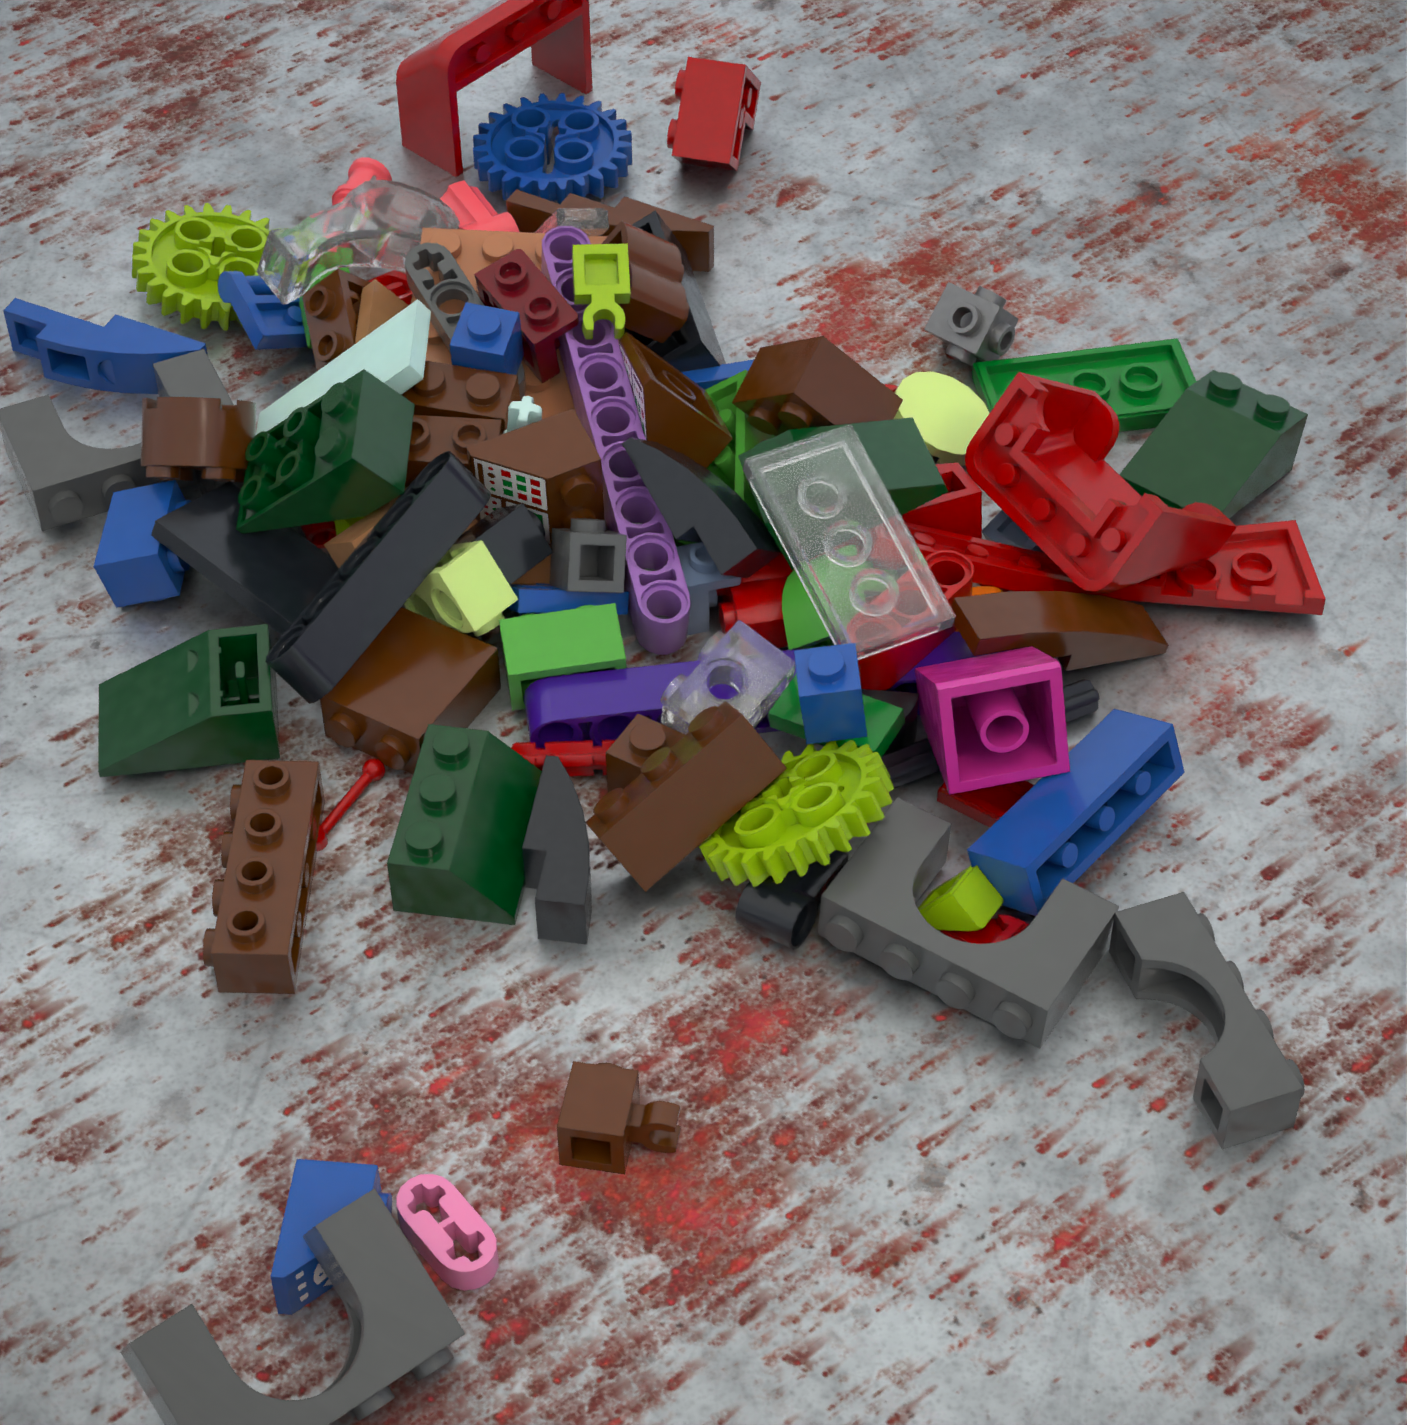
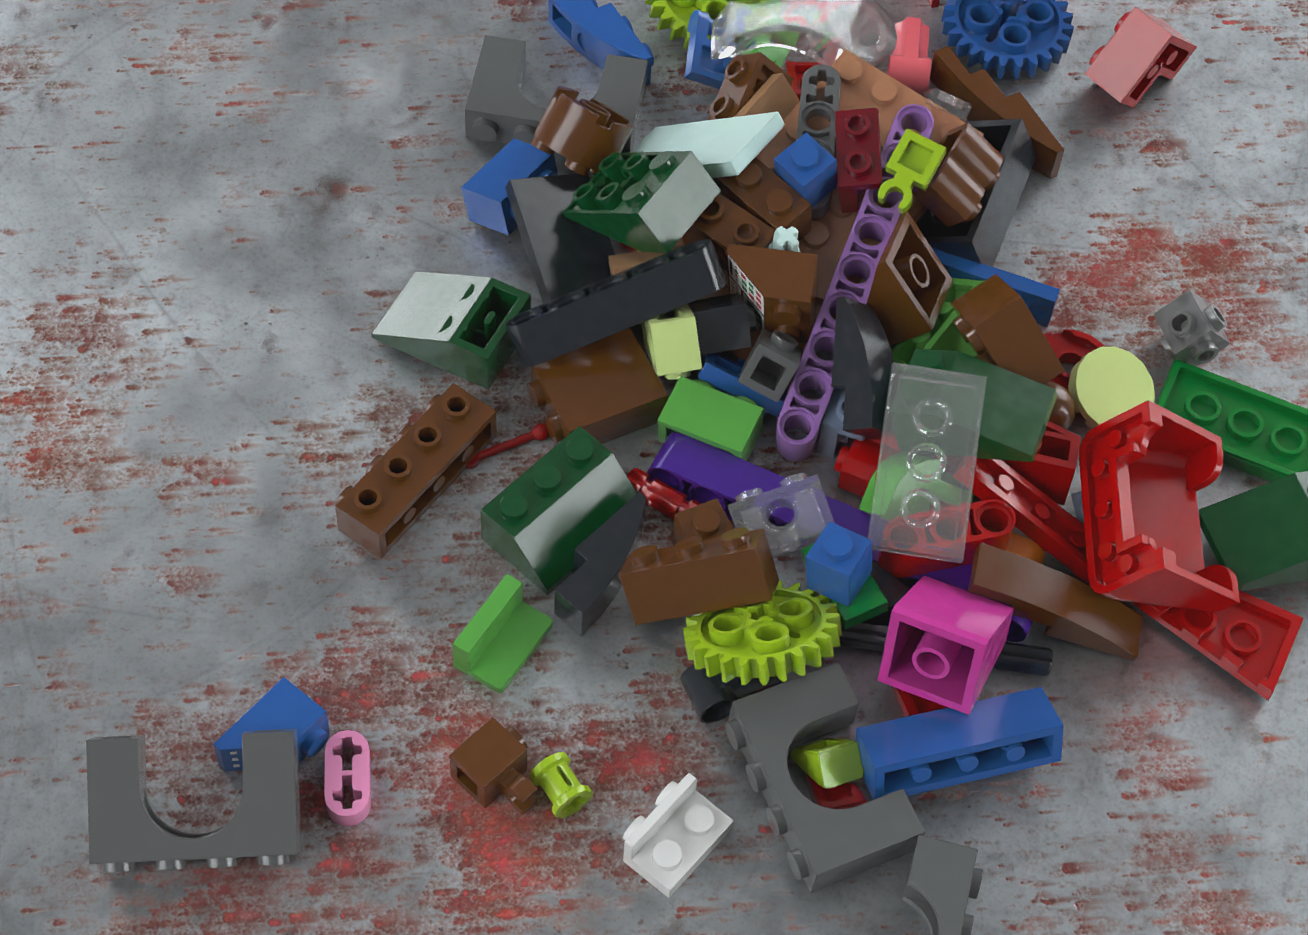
camera: 30 degrees right, 10 degrees up
none -> bright green panel [452,574,553,693]
none -> lime bush [529,752,593,819]
none -> white bracket [623,773,734,898]

